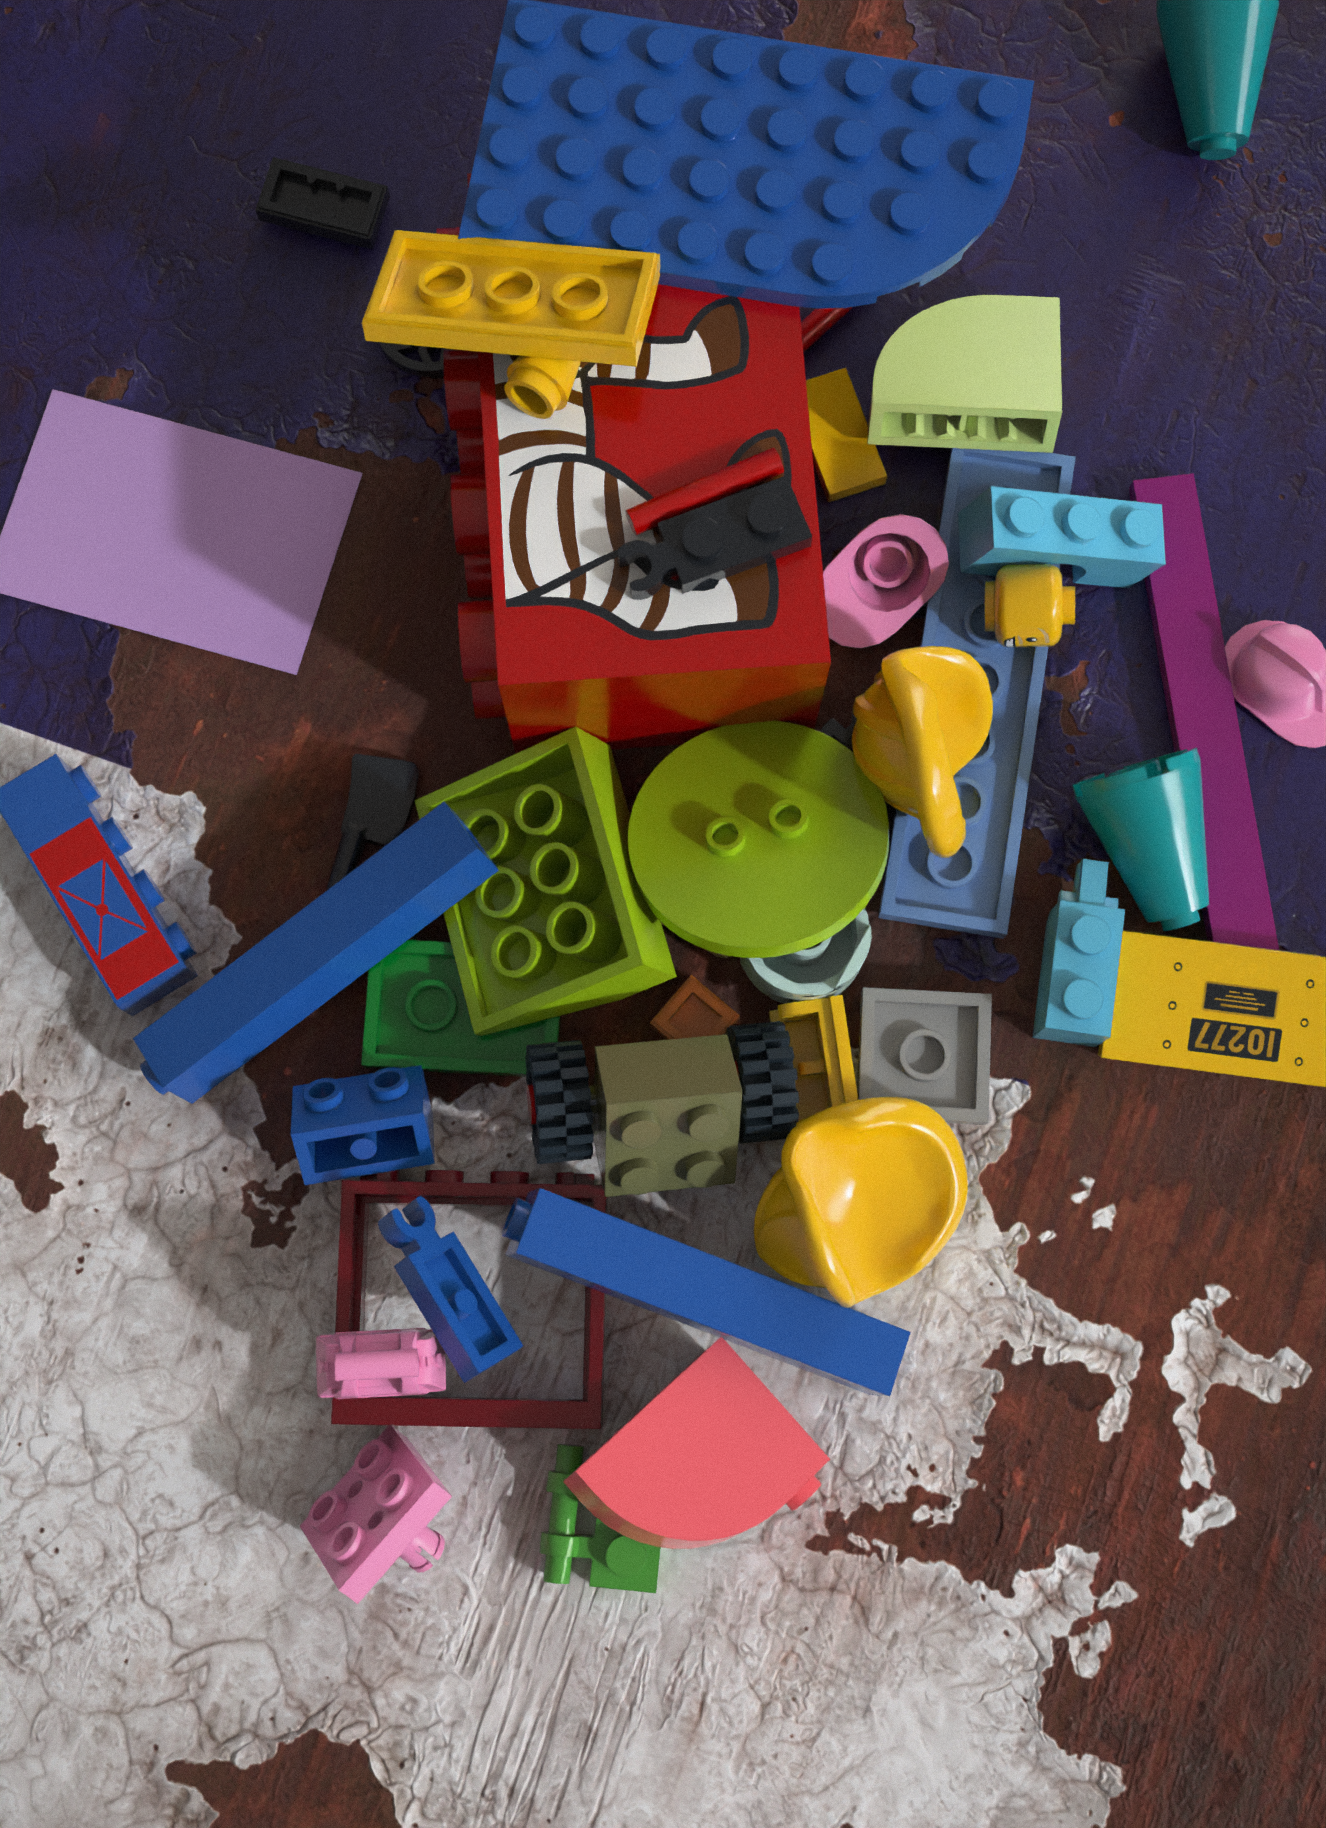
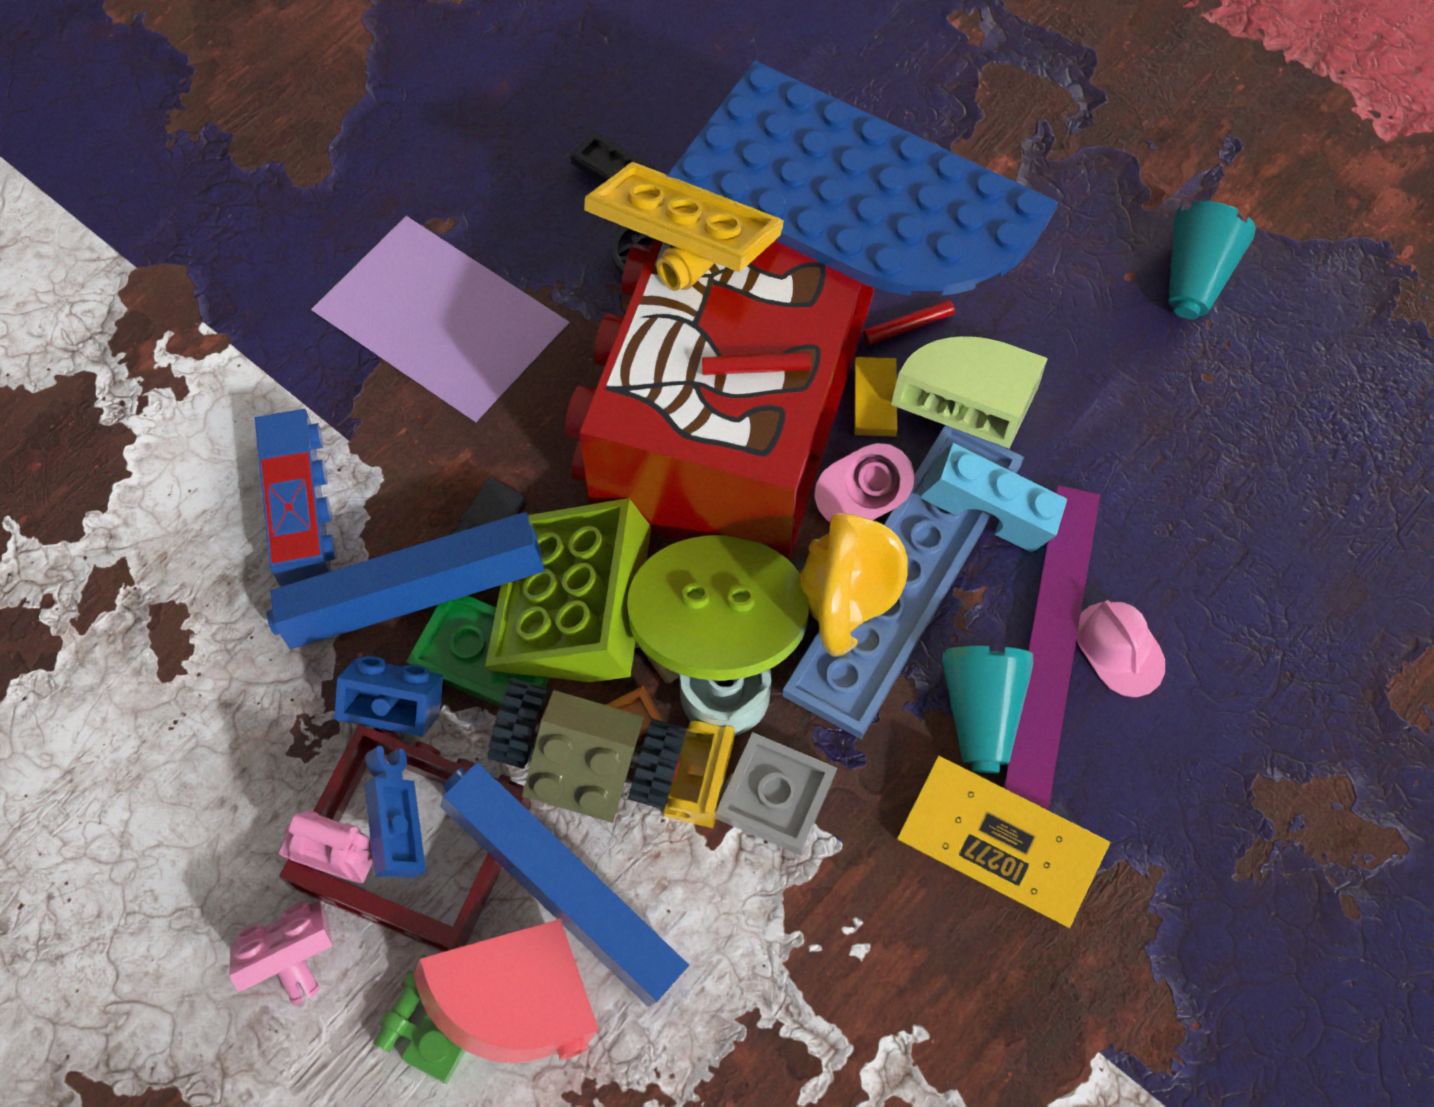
camera: 20 degrees right, 15 degrees down
black plate [617,475,812,600] -> none
yellow piece [753,1097,968,1308] -> none
yellow head [985,564,1075,647] -> none
medium azure hinge [1032,859,1125,1047] -> none

